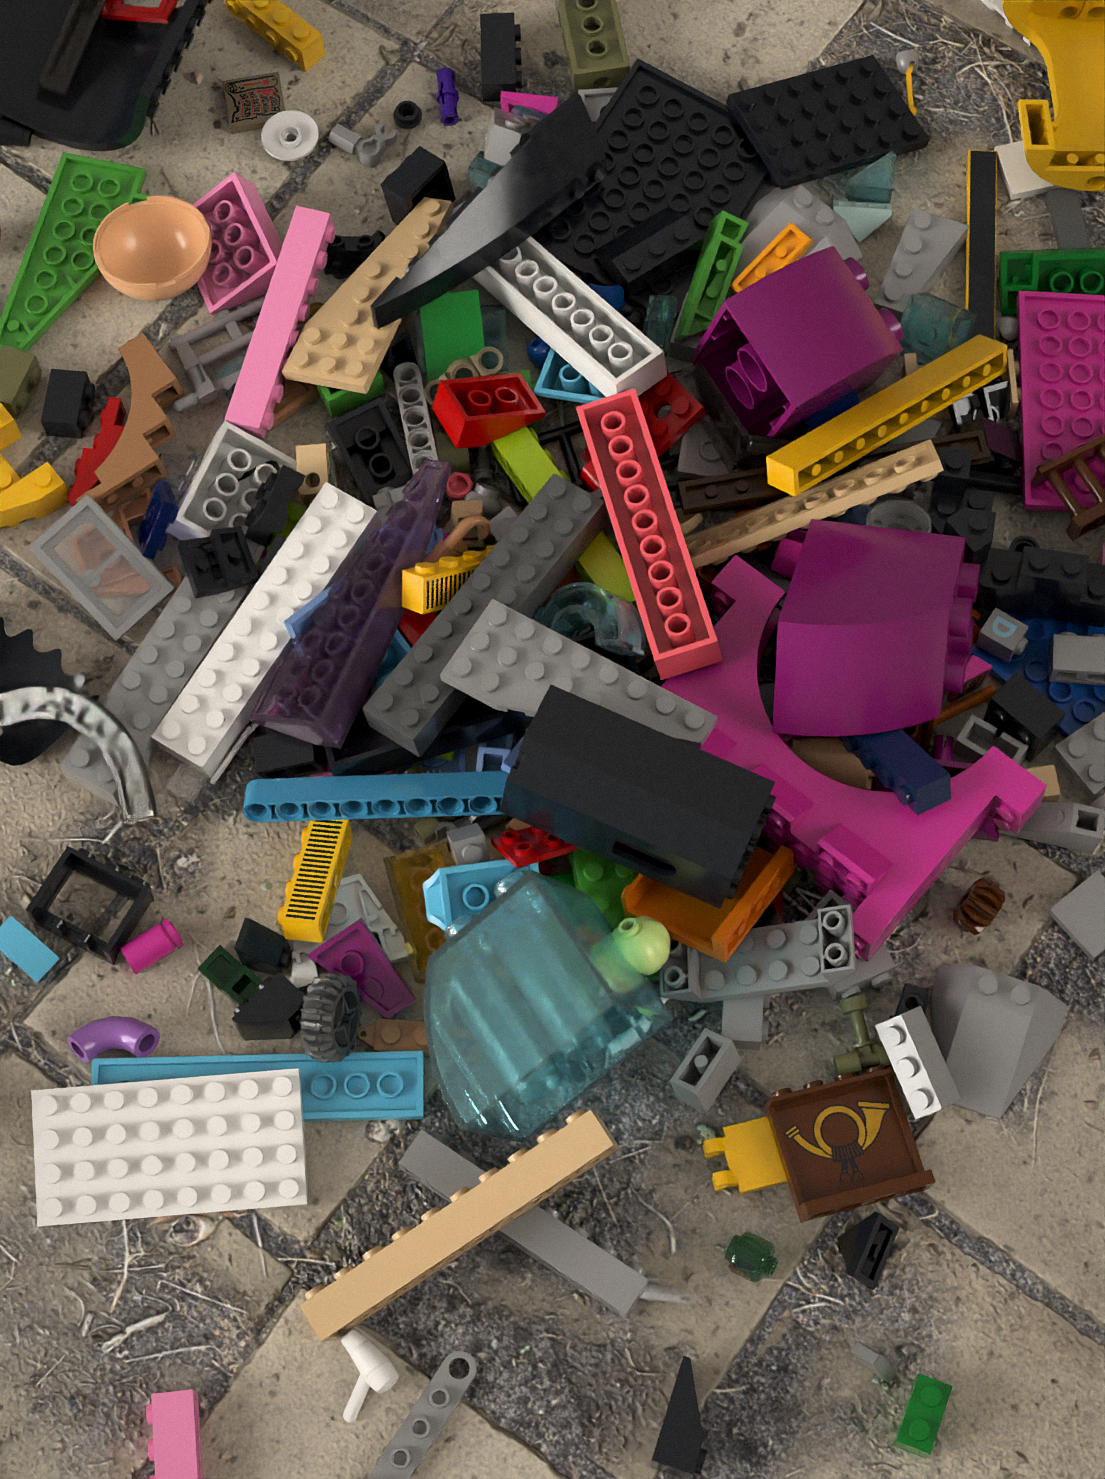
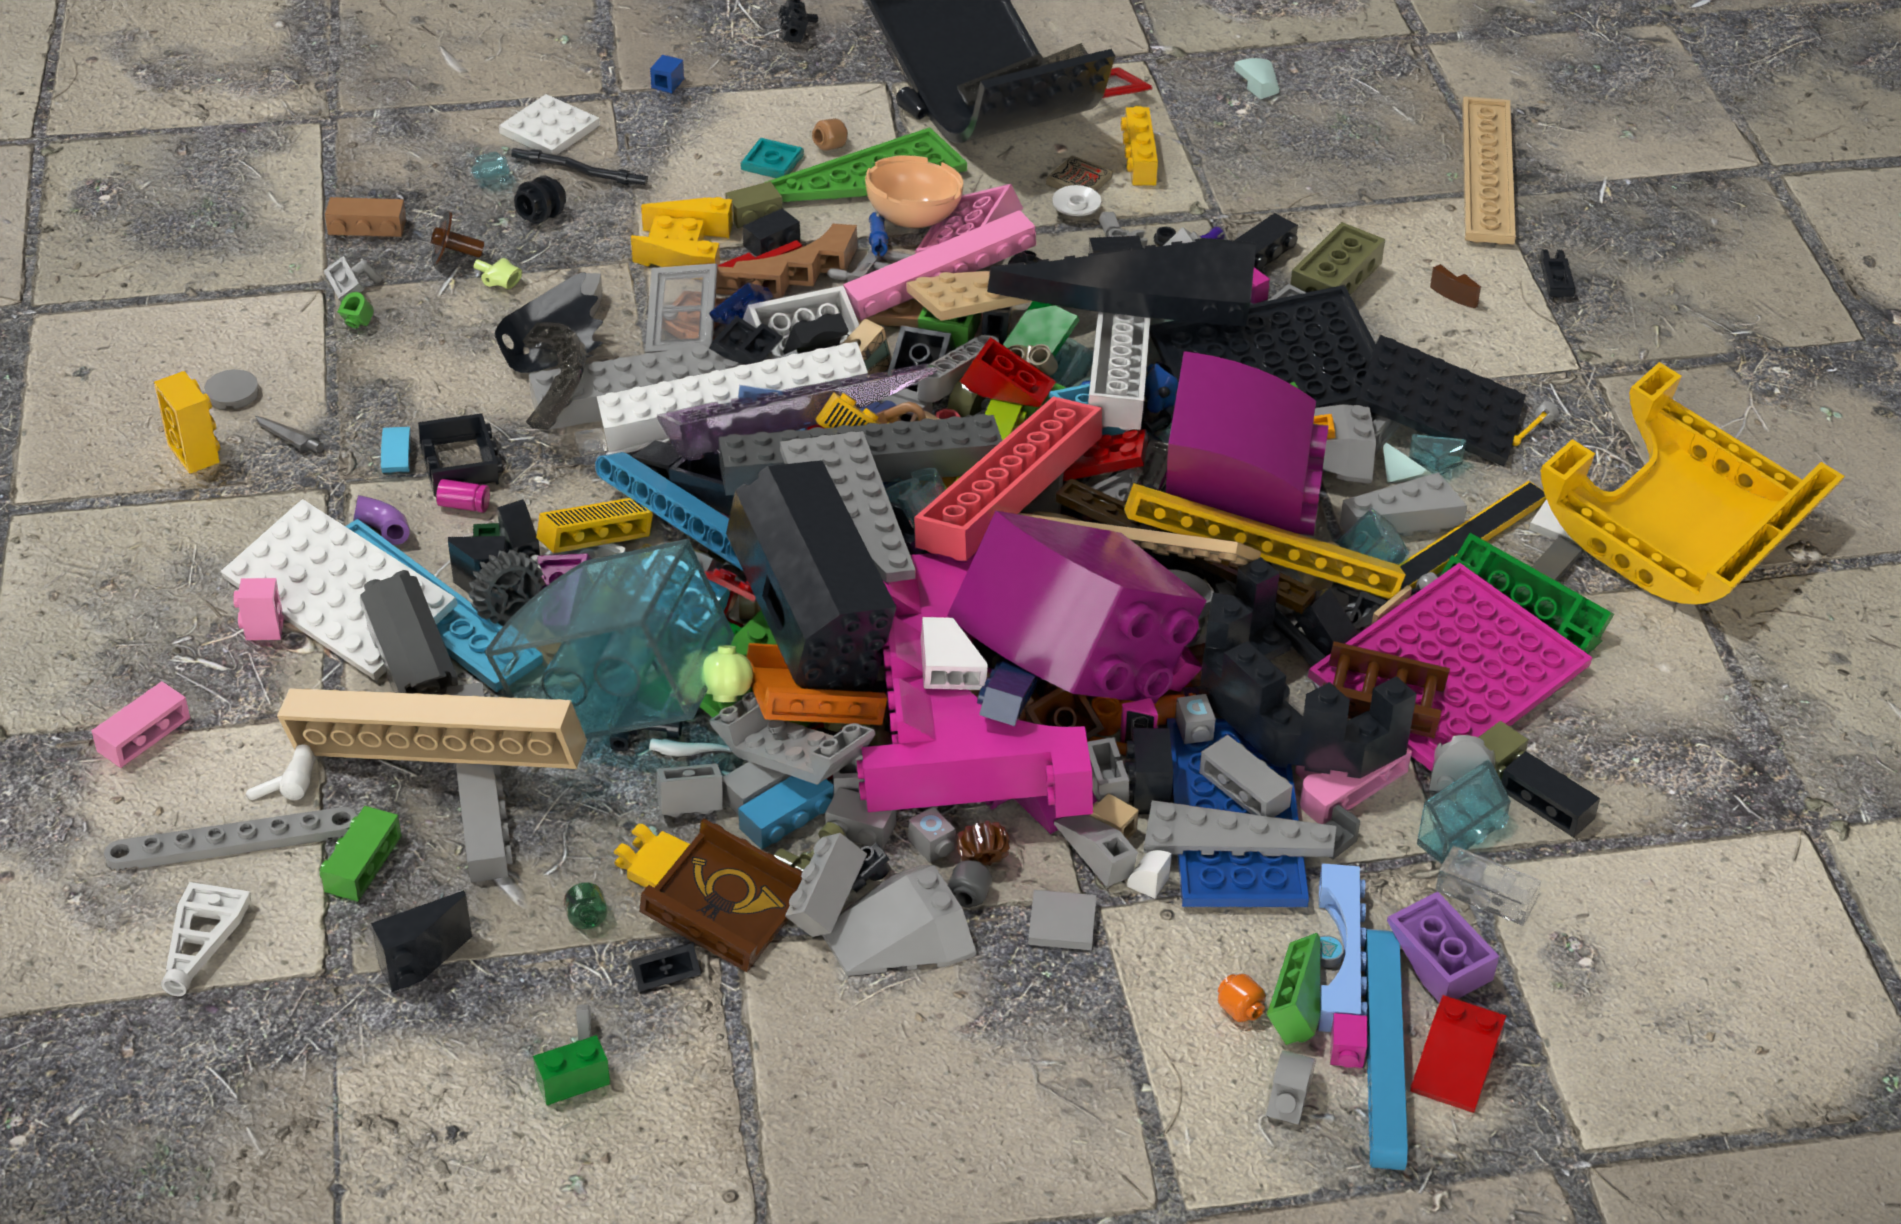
camera: 40 degrees right, 25 degrees down
none -> bright pink brick [234,578,284,640]
none -> bright green brick [320,806,402,902]
none -> dark grey brick [360,570,458,695]
none -> dark azure brick [738,776,834,850]
none -> blue pin [869,212,888,256]
none -> light grey brick [908,807,955,863]
none -> white slope [921,617,987,690]
none -> dark grey head [948,860,992,908]

